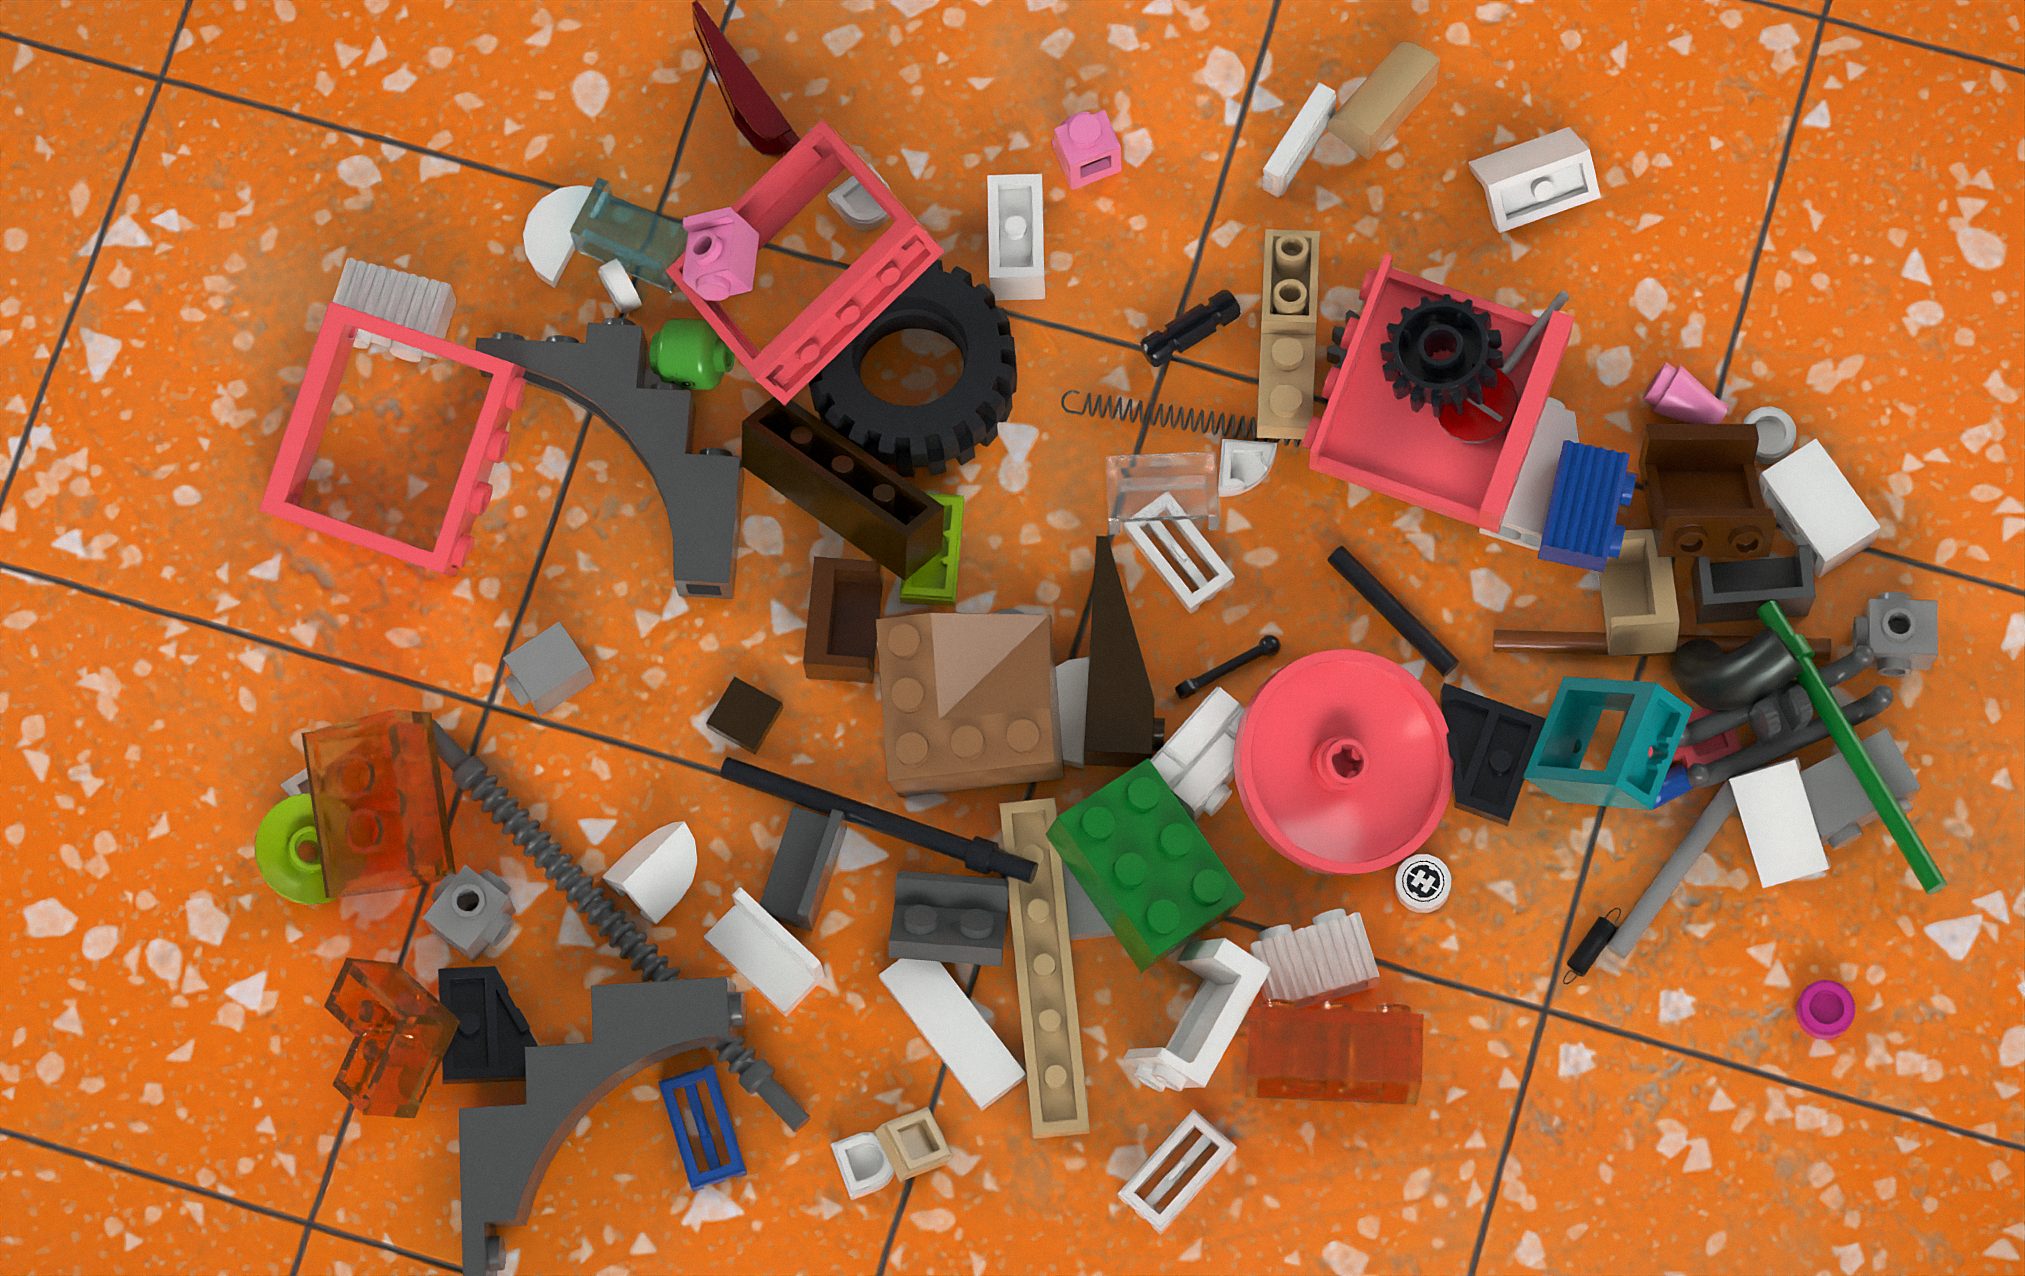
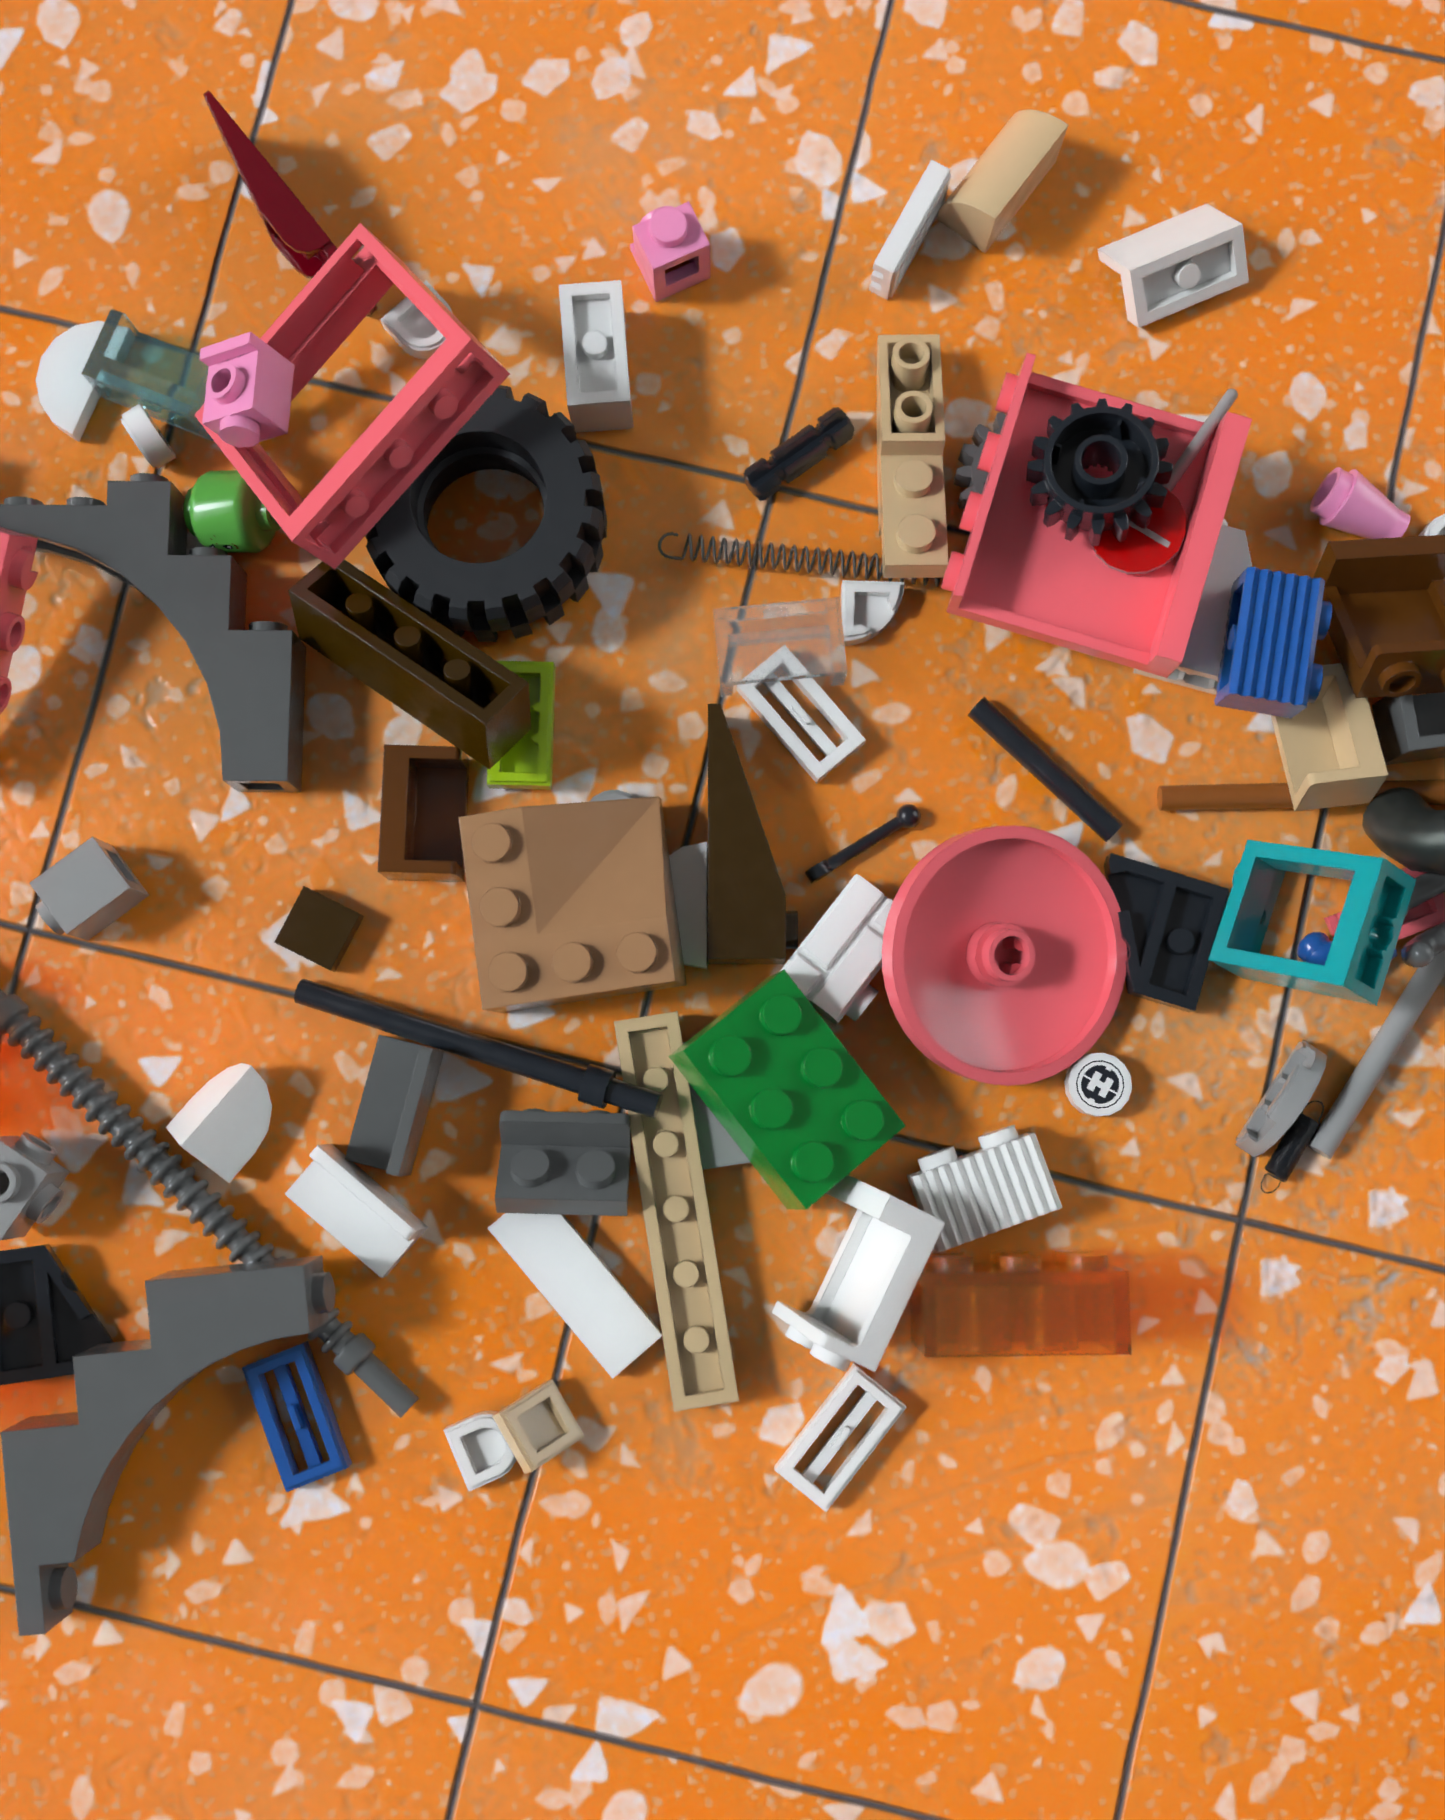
camera: 10 degrees left, 10 degrees up
none -> light grey tile [1235,1040,1327,1157]

